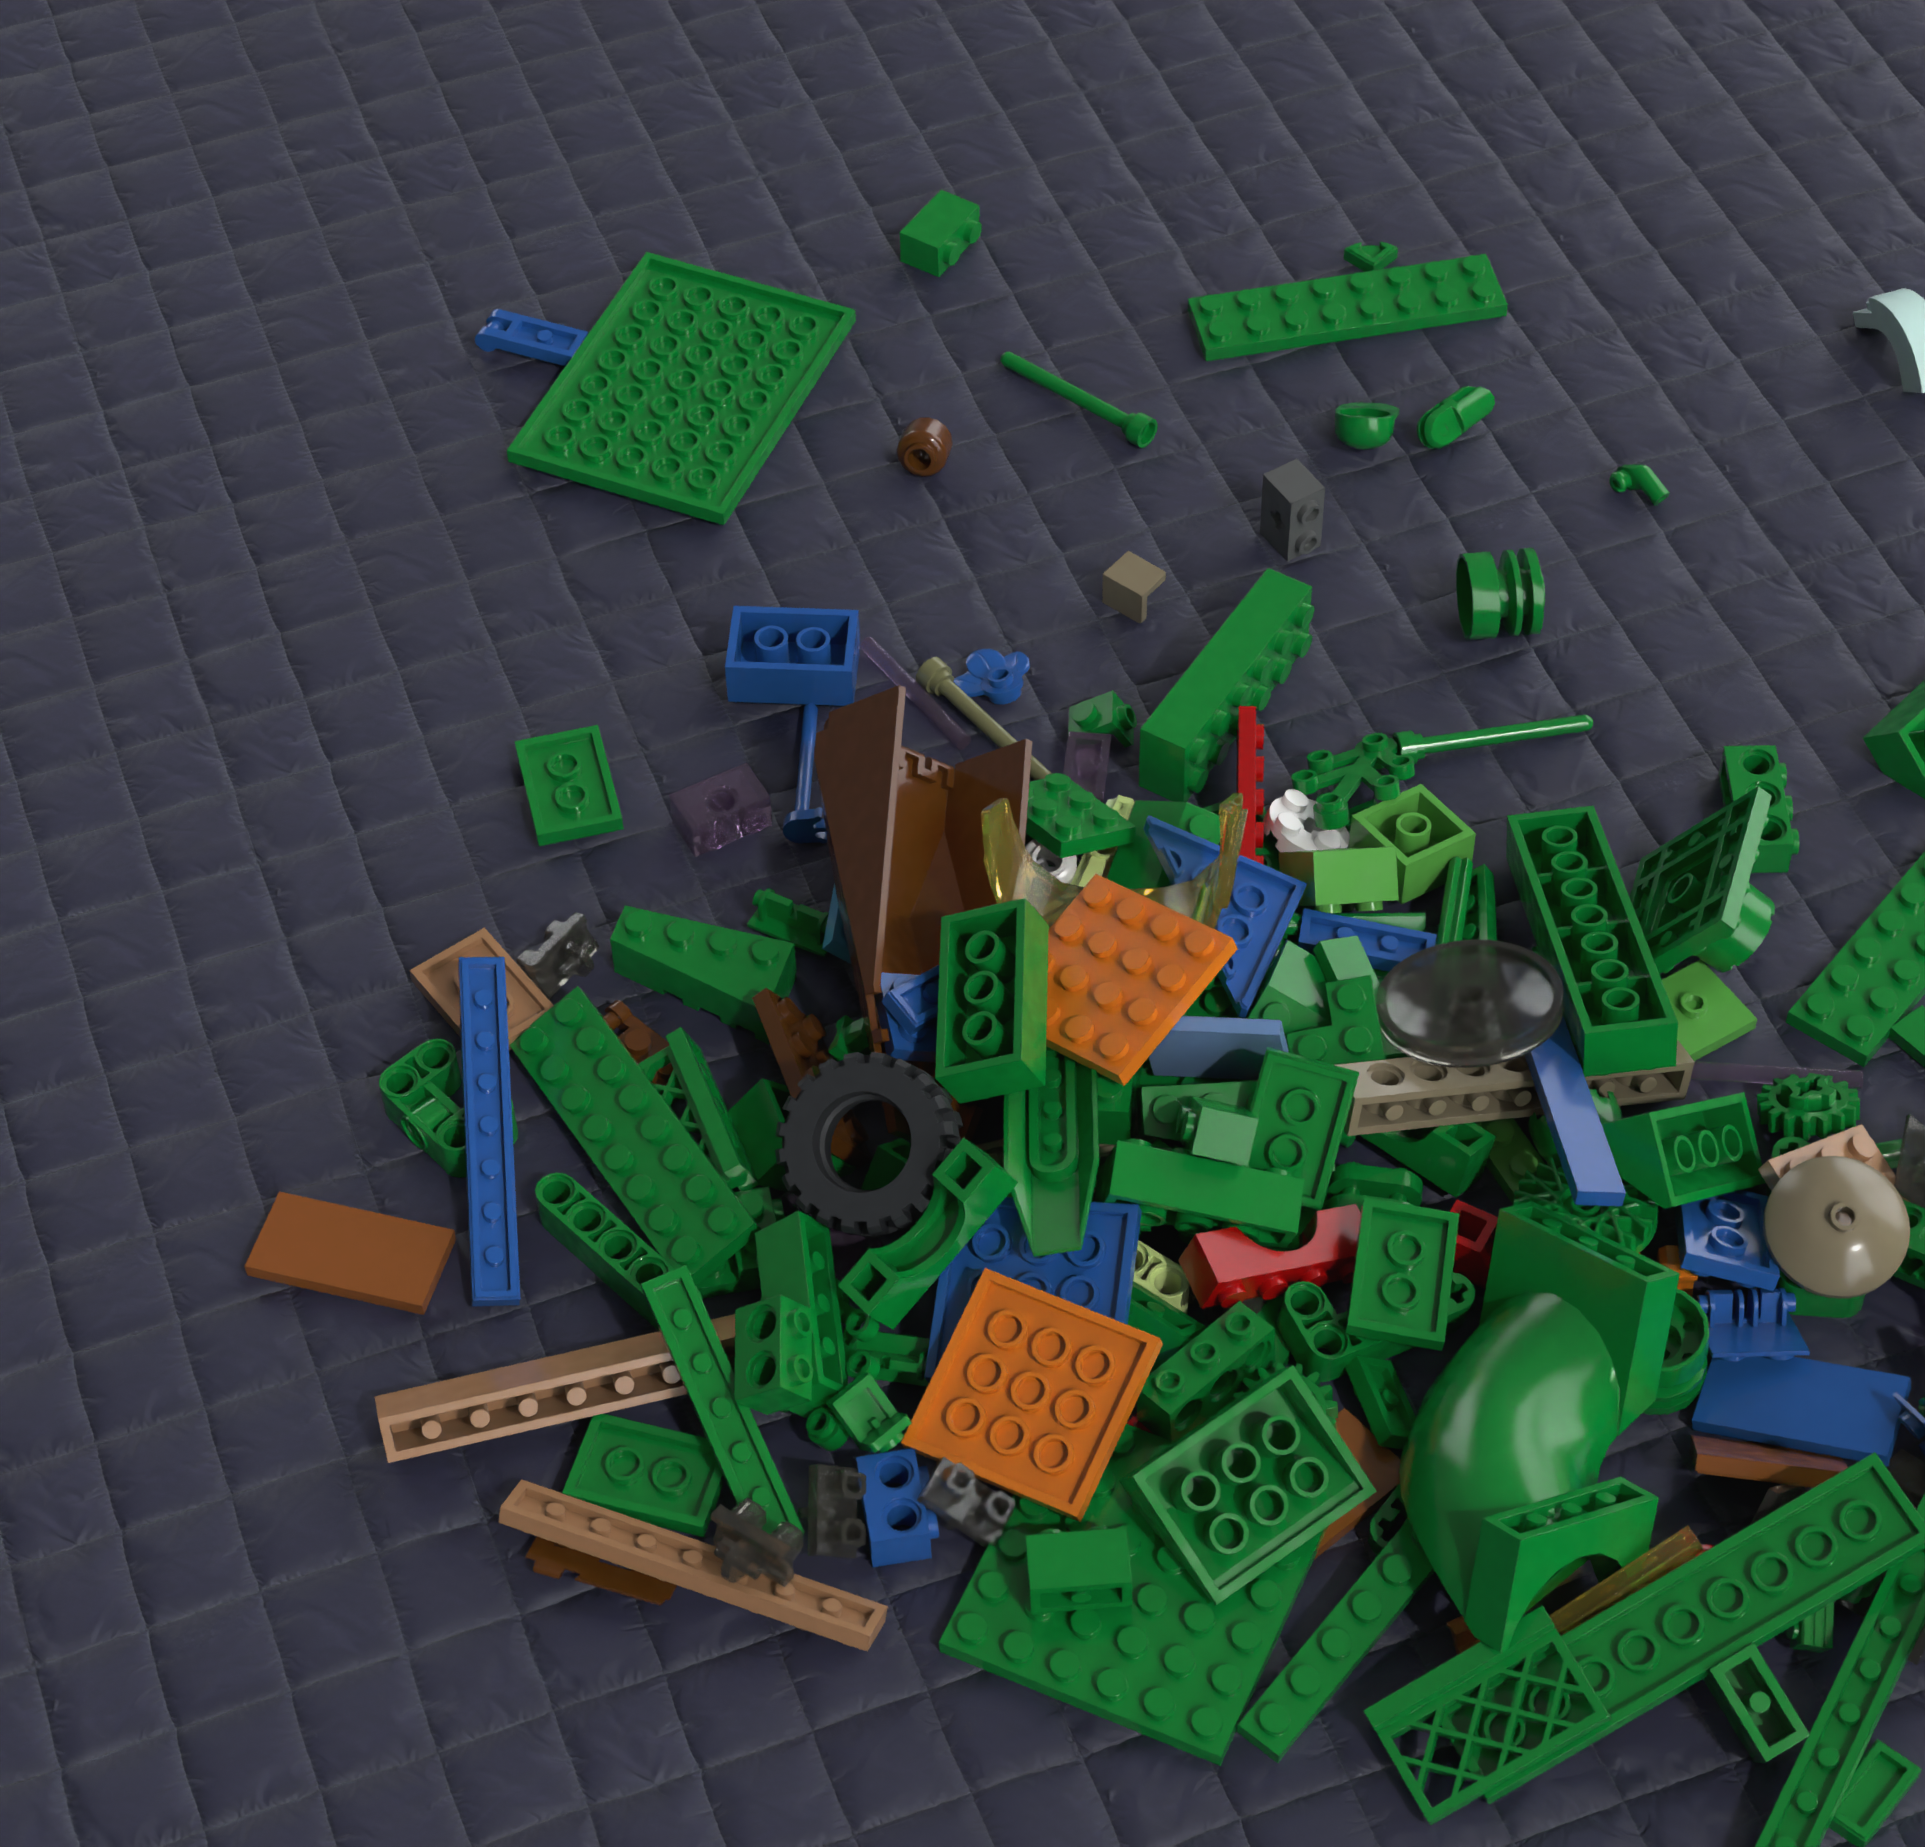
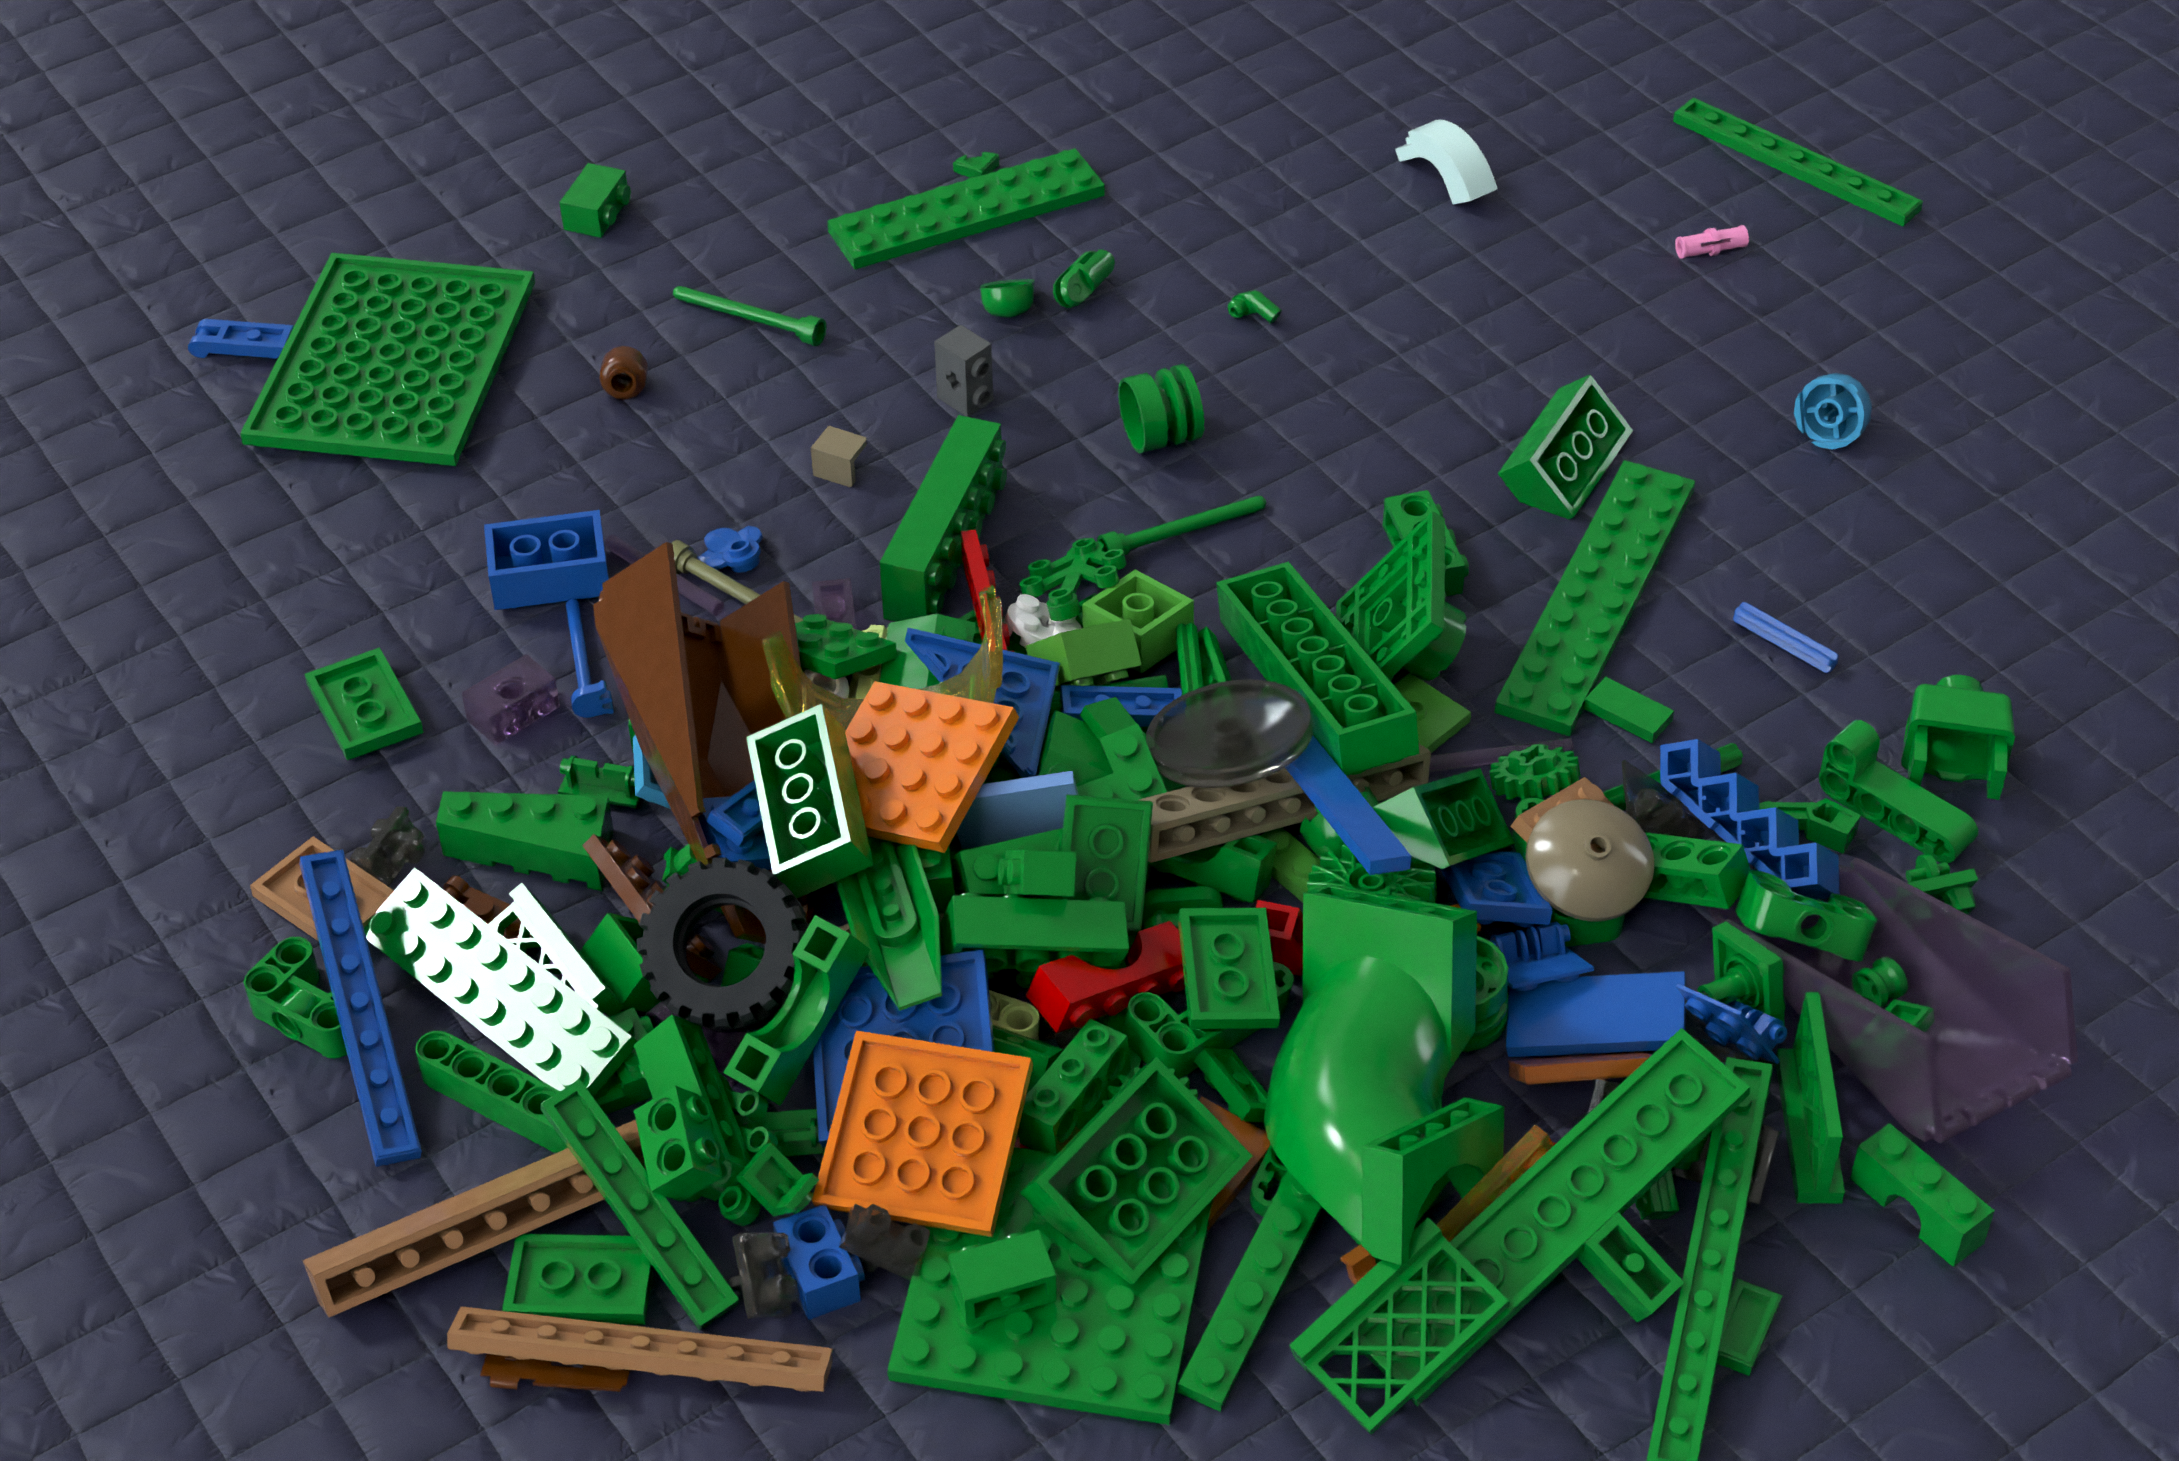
camera: 15 degrees left, 5 degrees down
dark orange tile [245,1191,456,1315] -> none
clear smoke hips [711,1498,803,1587] -> none
green bracket [1068,690,1137,748] -> none

